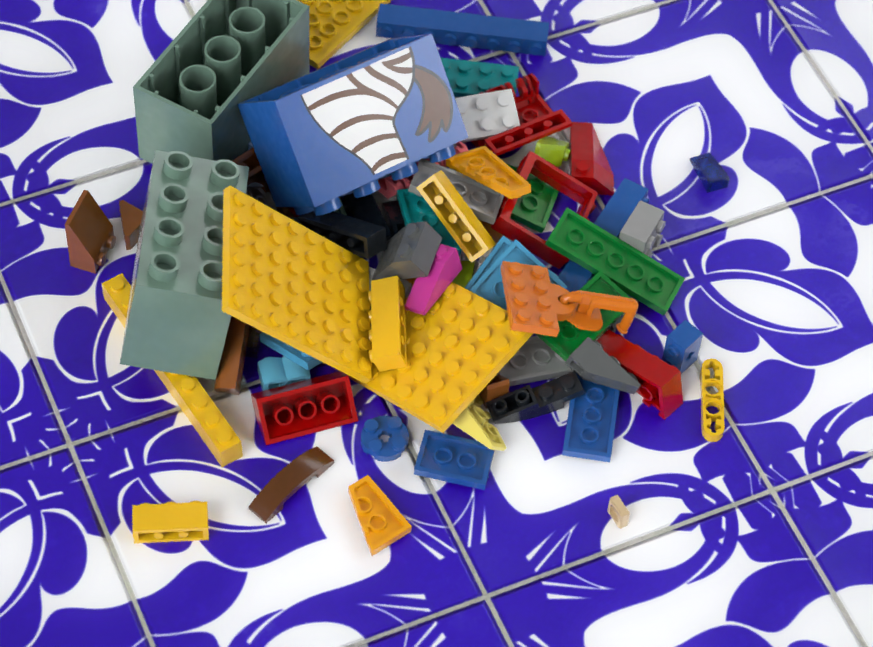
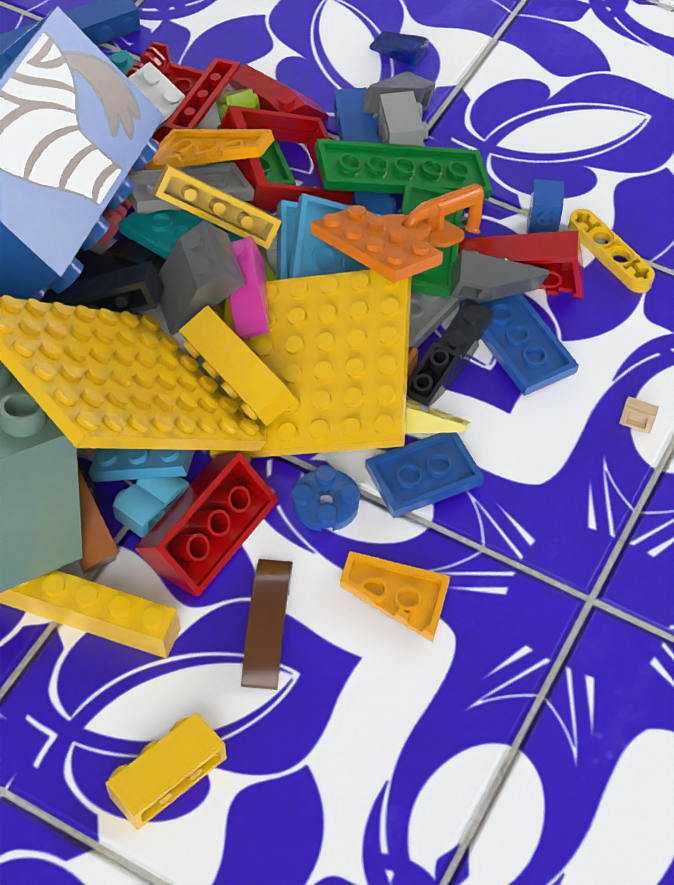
camera: 35 degrees left, 0 degrees up
none -> dark grey slope [363,71,436,114]

